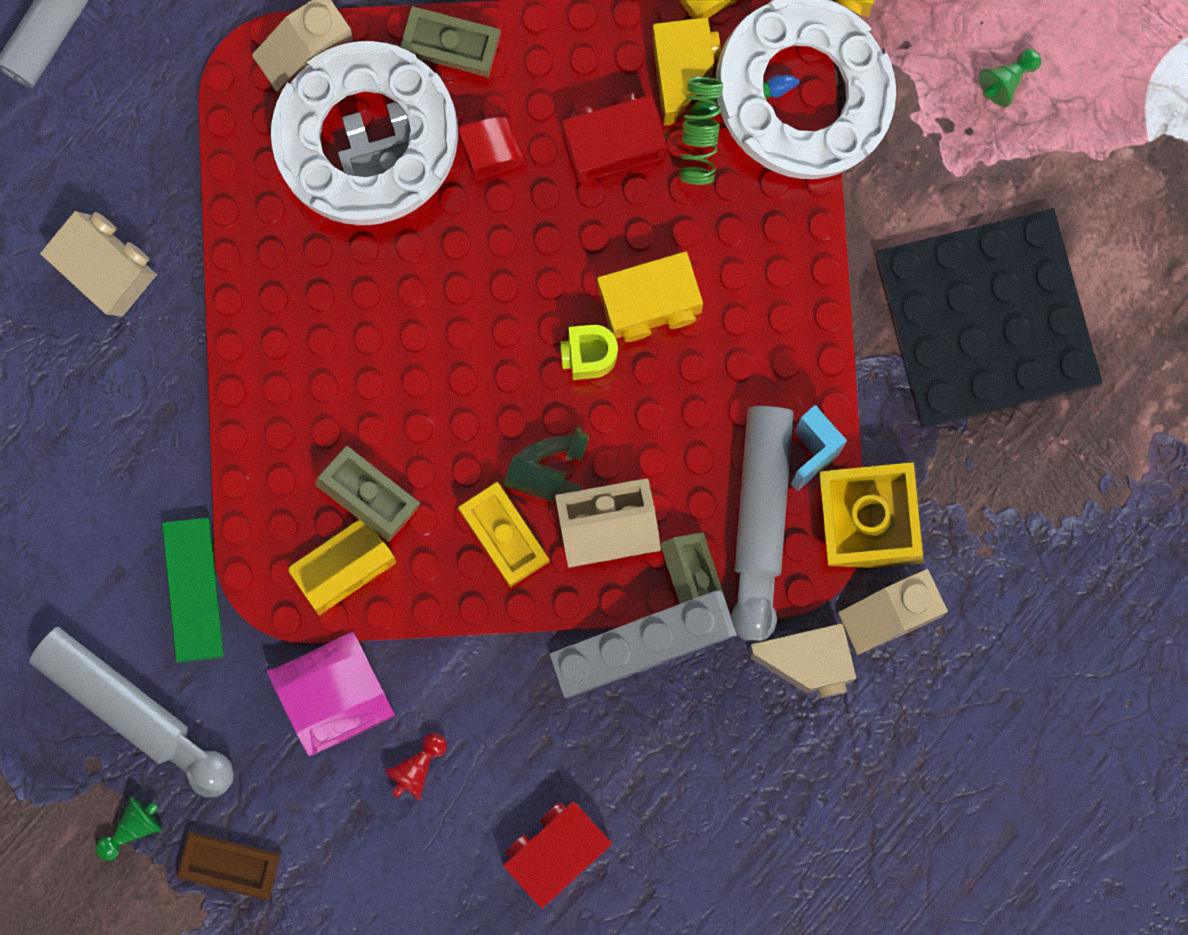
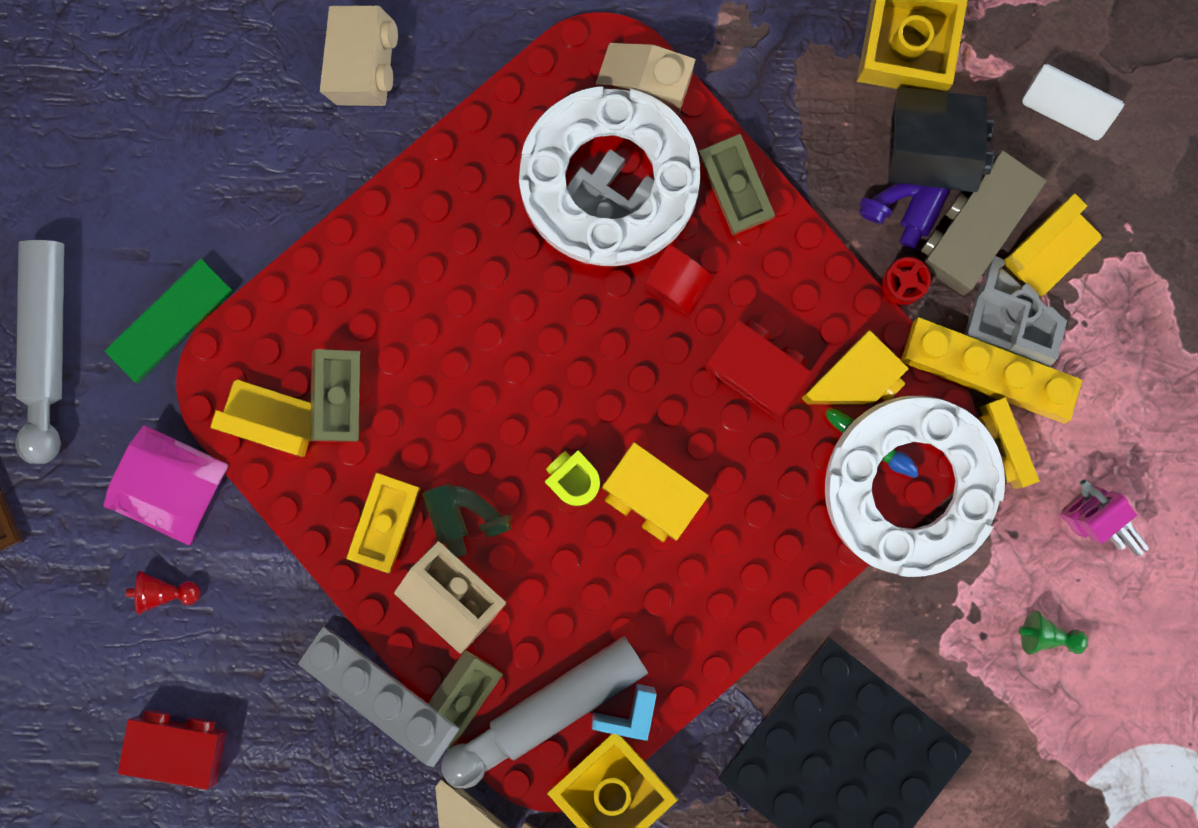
camera: 55 degrees right, 5 degrees up
bright green piece [678,77,724,185] -> none

